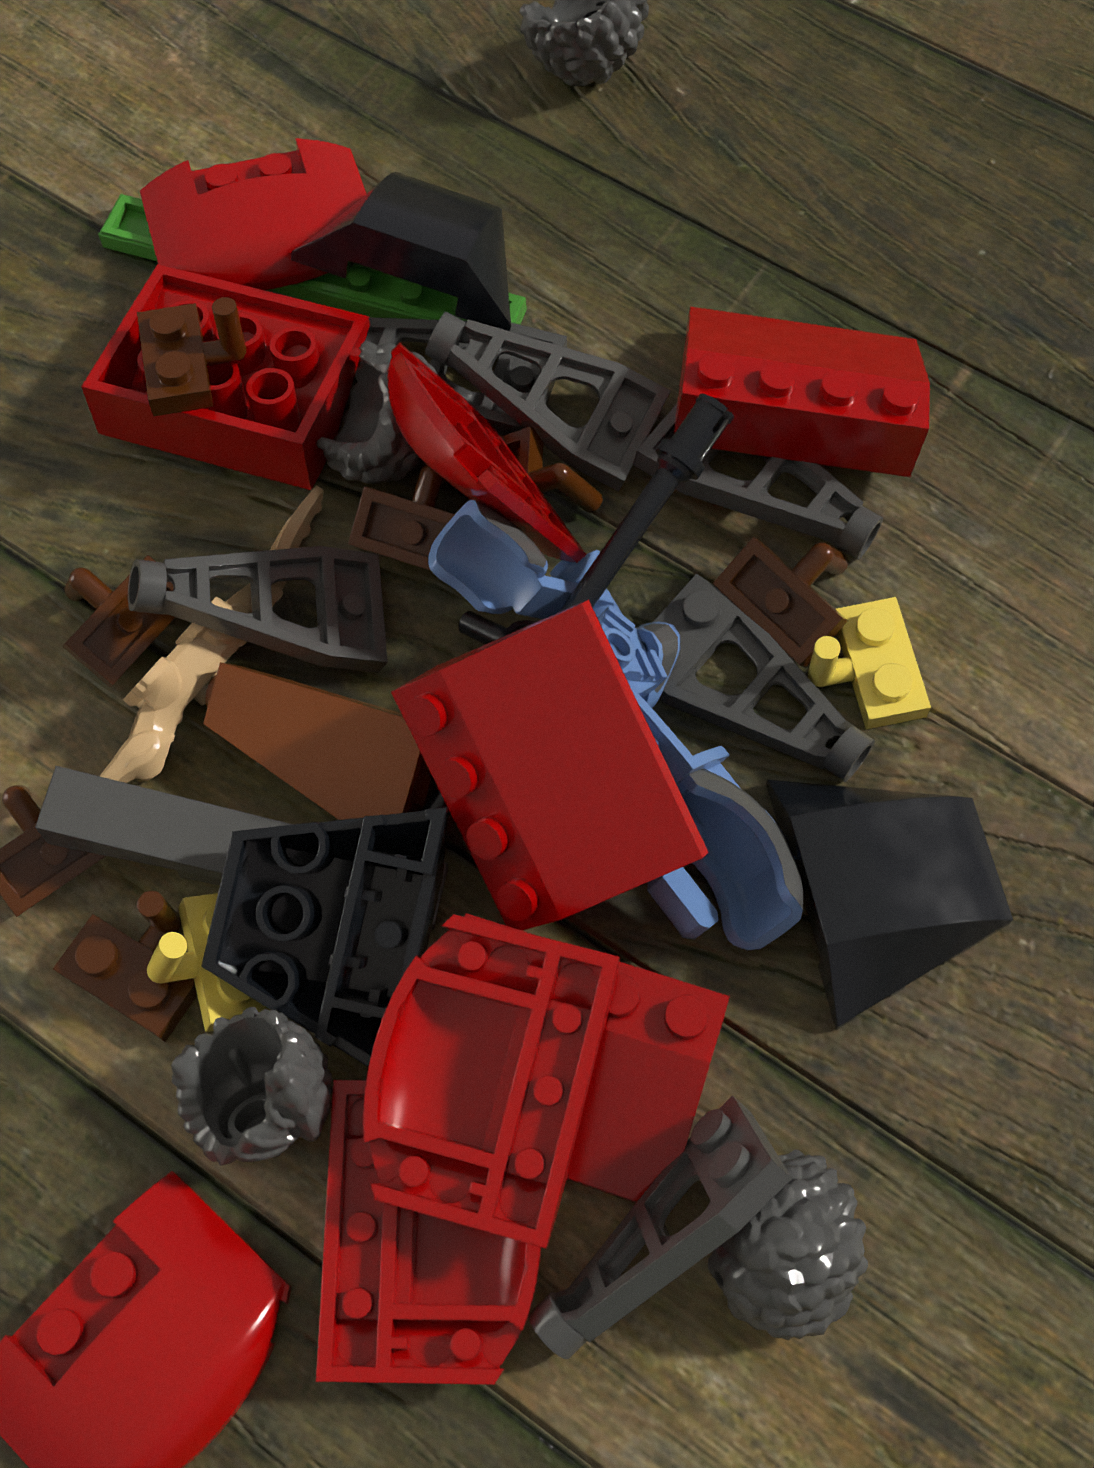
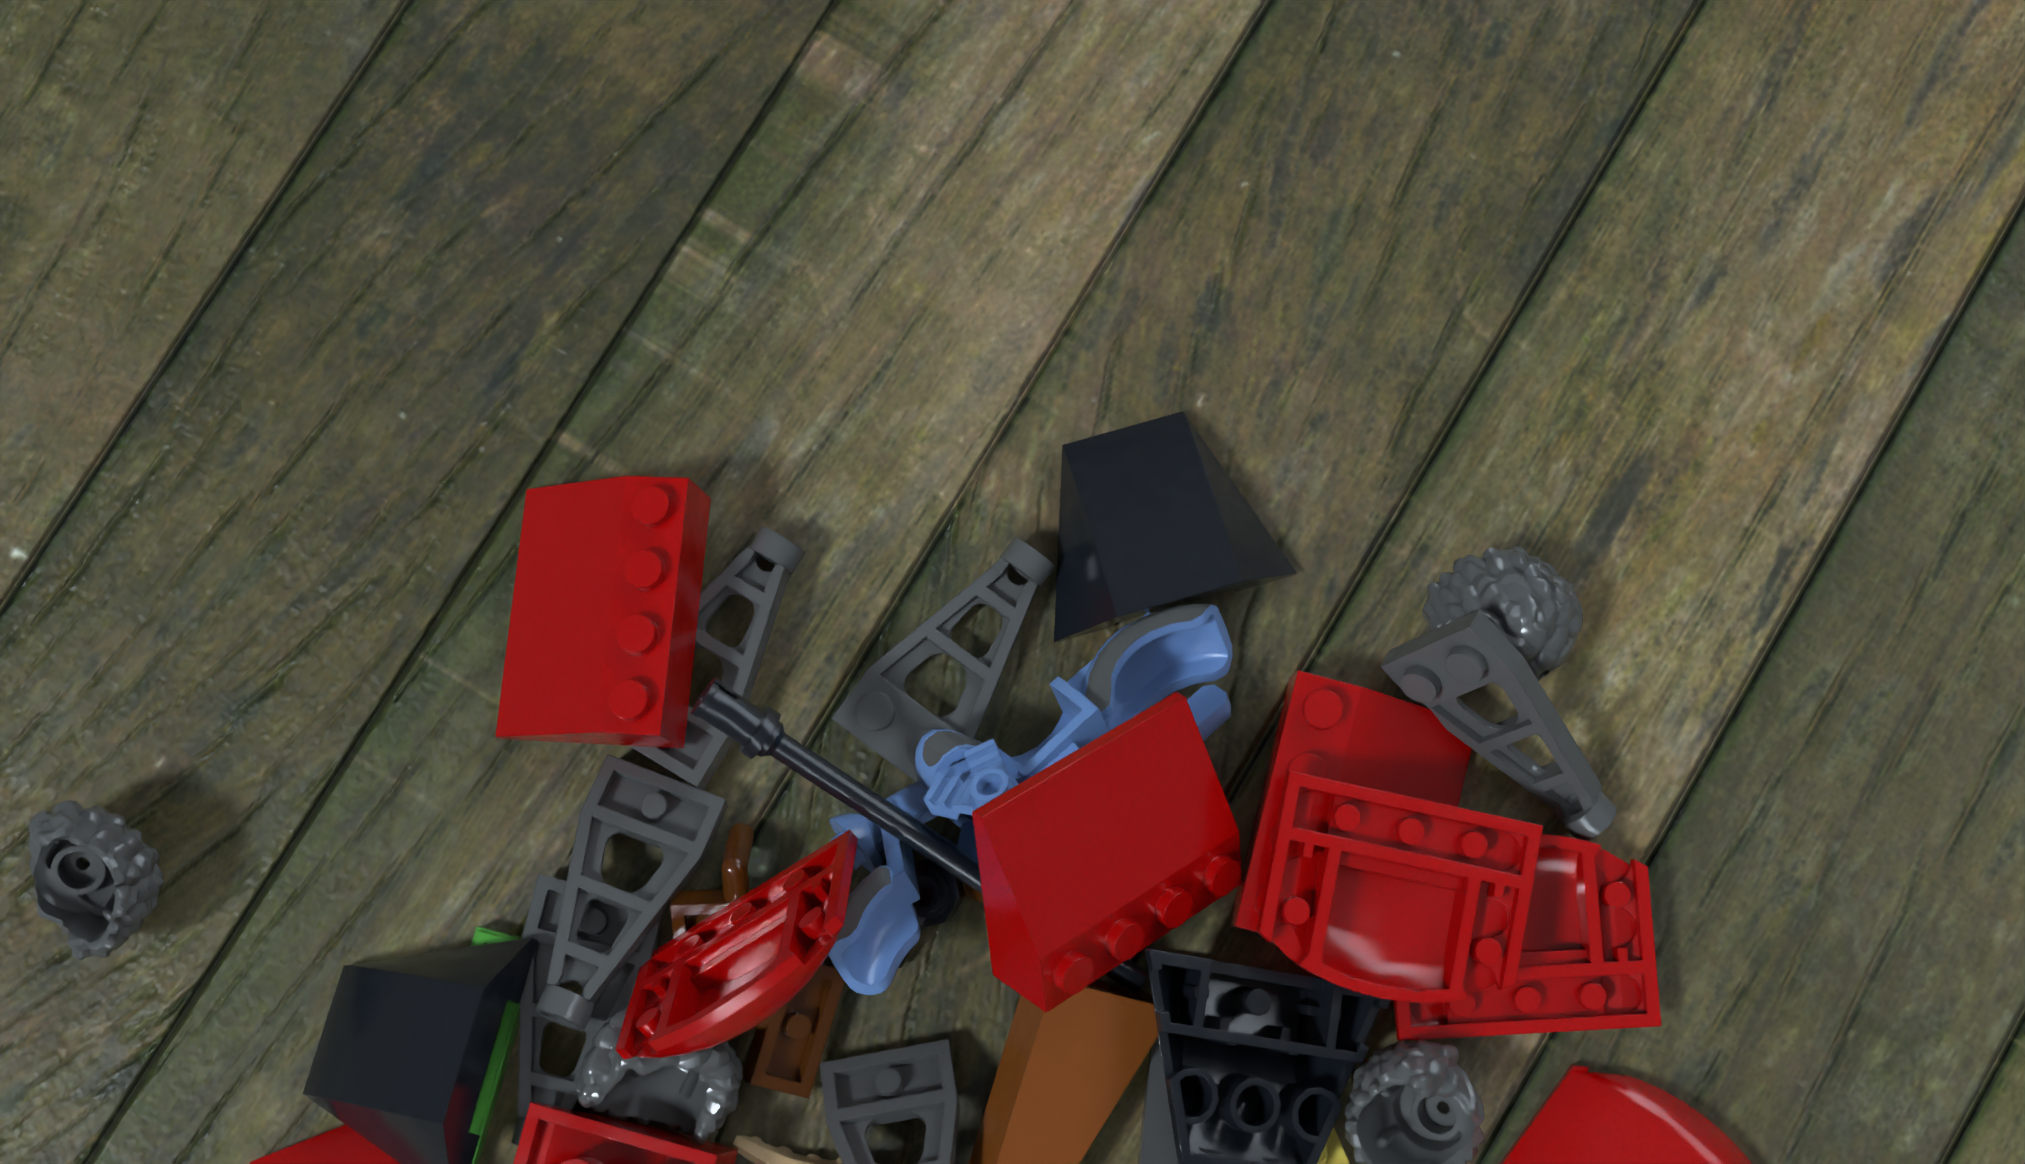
camera: 95 degrees left, 15 degrees up
reddish brown plate [713,537,848,667] -> none
light yellow plate [808,597,931,730] -> none

